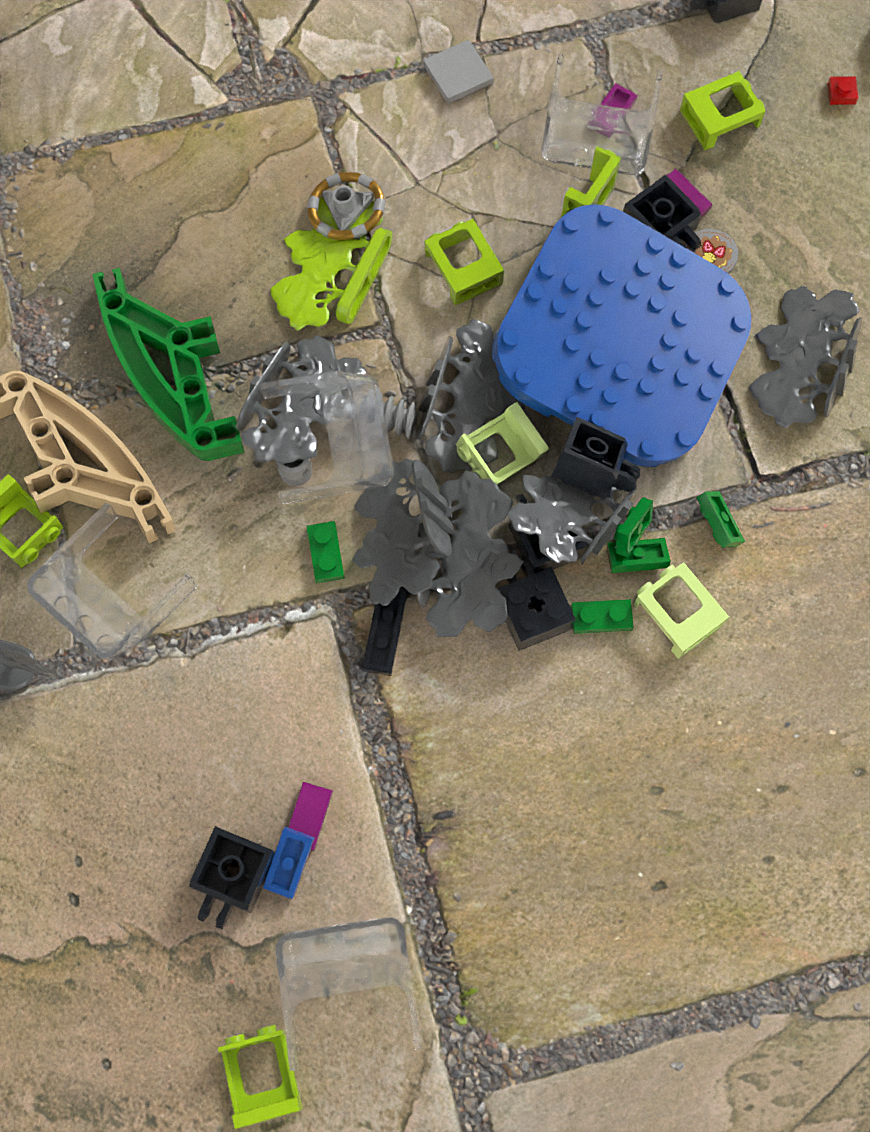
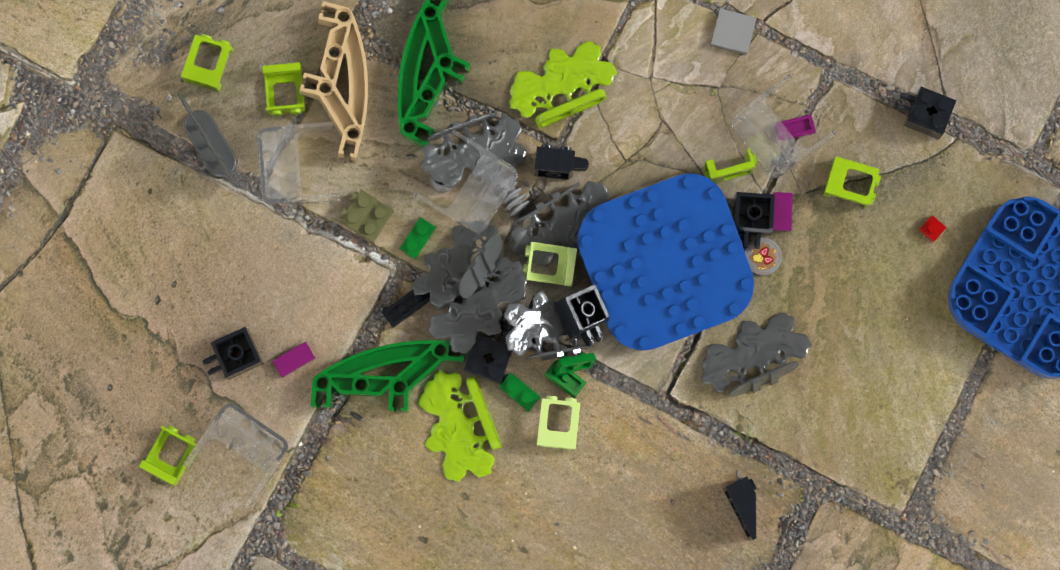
camera: 45 degrees right, 10 degrees up
blue plate [263,827,315,899] -> none
light grey piece [307,172,385,240] -> none
lime window [425,219,504,306] -> none
green plate [696,491,745,548] -> none
none -> green piece [310,340,465,413]
none -> olive plate [340,189,394,243]
none -> lime plant [418,370,502,482]
none -> black hinge [534,144,589,180]

